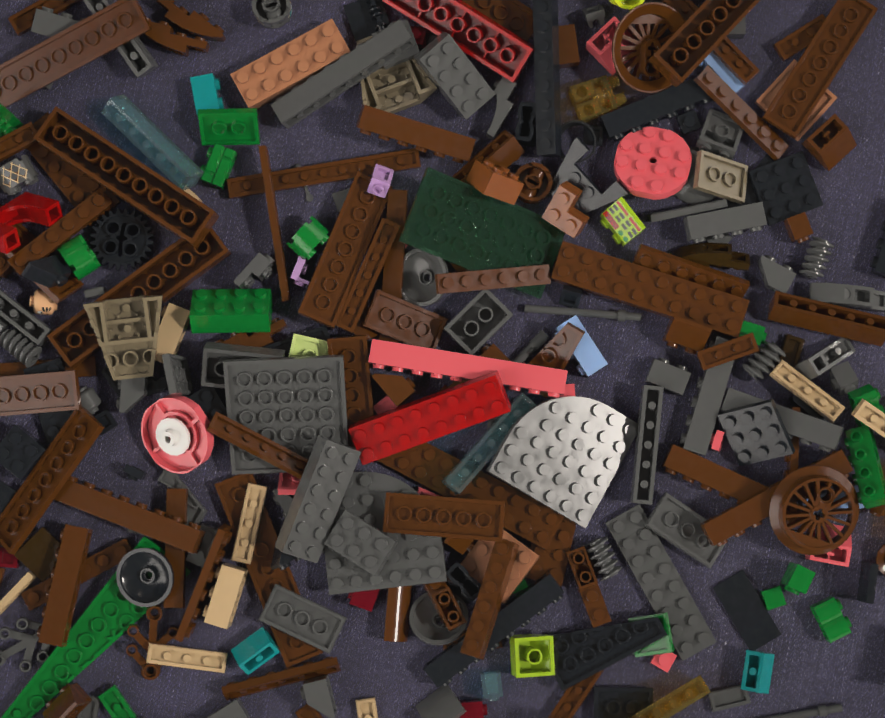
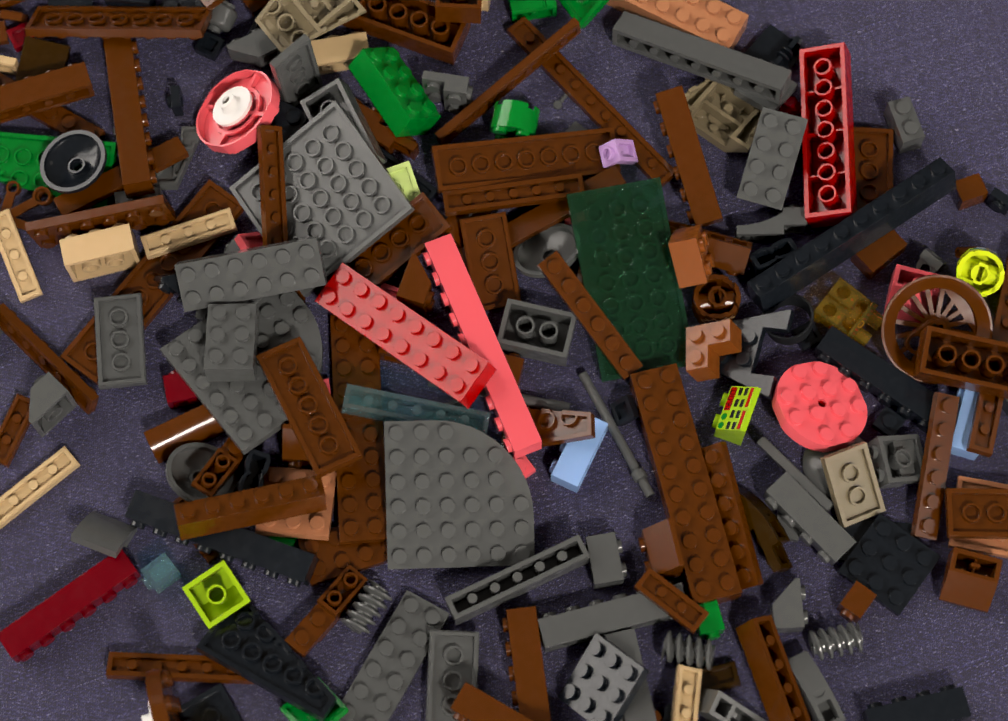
camera: 60 degrees right, 15 degrees down
teal brick [231,627,280,675] -> none
lavender bracket [290,256,310,287] -> none
coral plate [709,430,725,452] -> none

